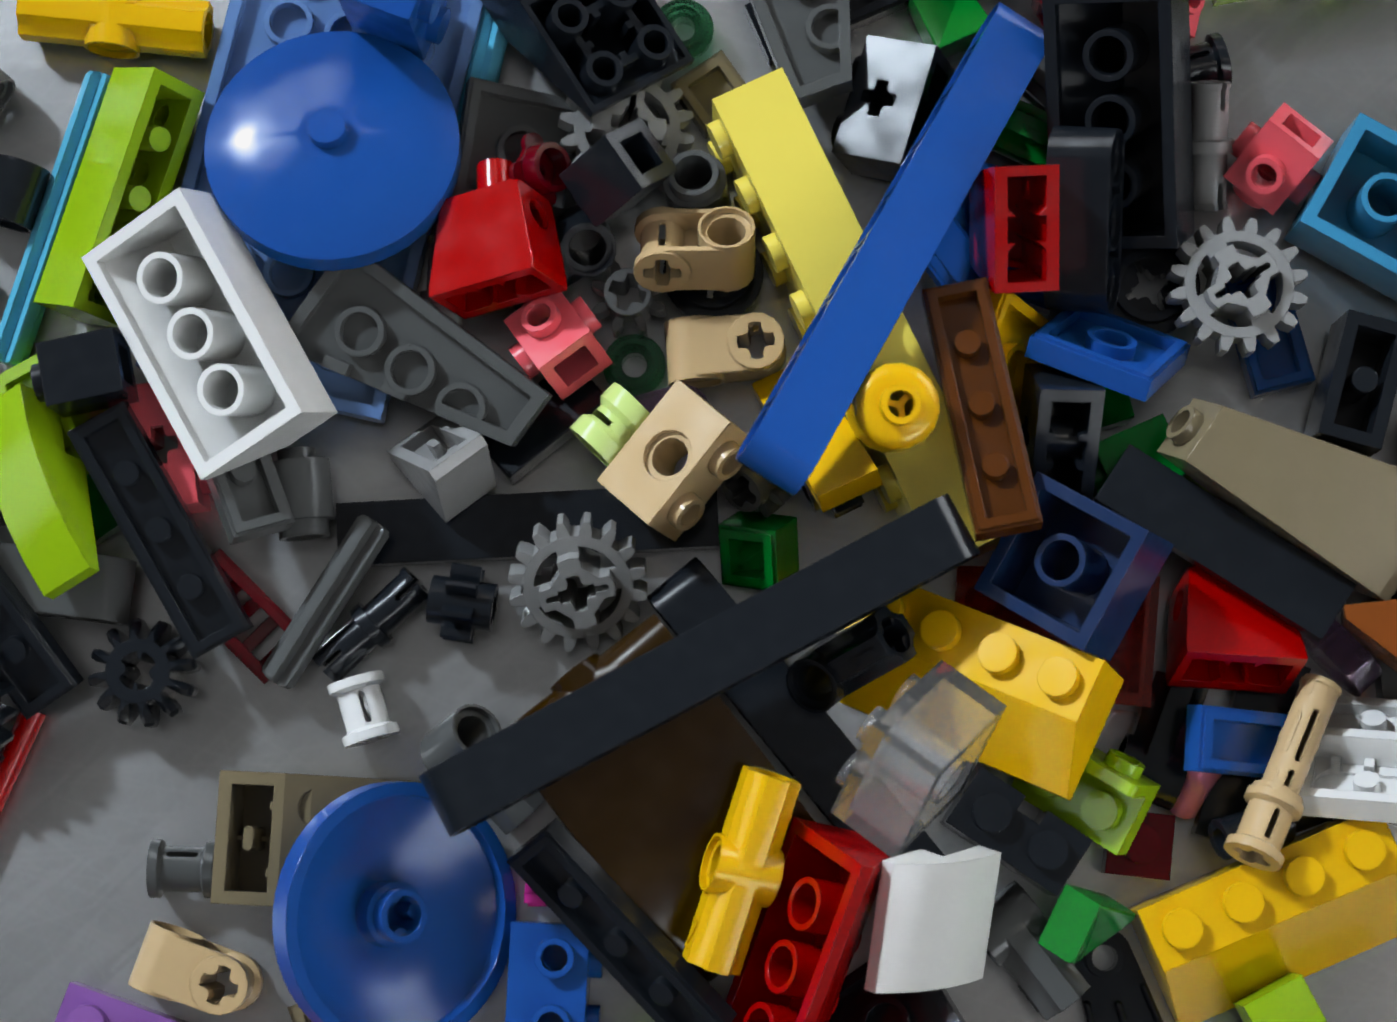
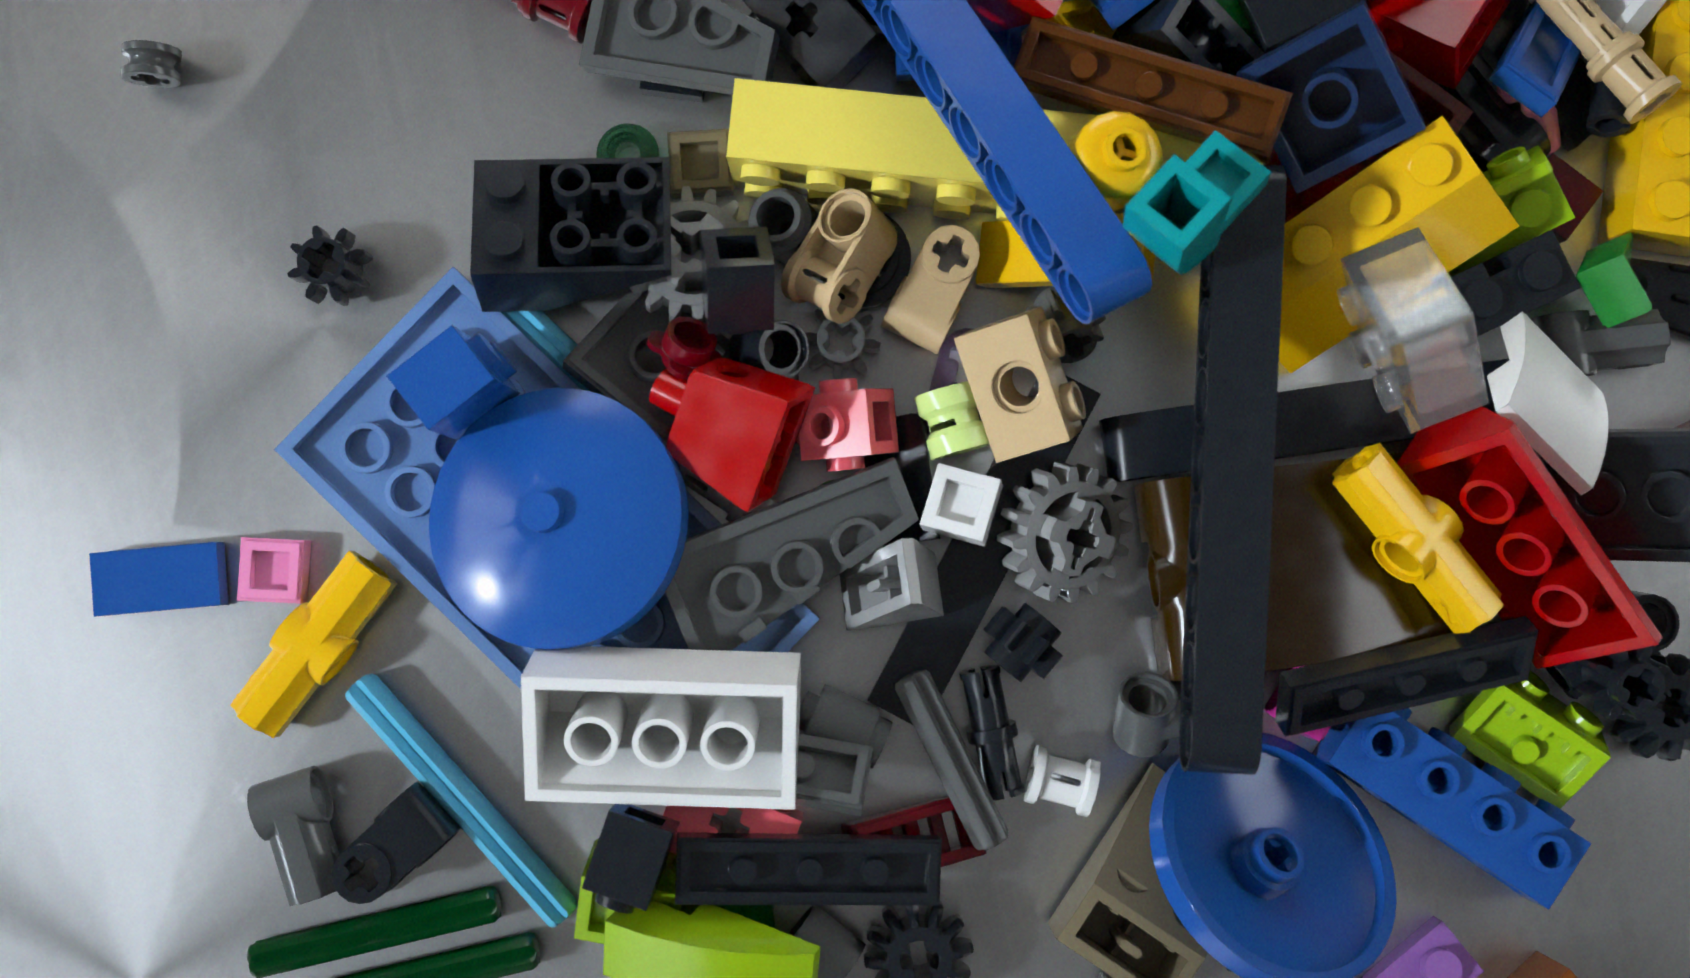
camera: 65 degrees left, 5 degrees up
lime brick [33,67,205,328] -> none
clear green plate [603,334,666,398] -> none
green slope [719,511,799,590] -> none
black piece [786,606,917,713] -> none
none -> white tile [920,463,1003,547]
none -> teal brick [1123,130,1271,275]

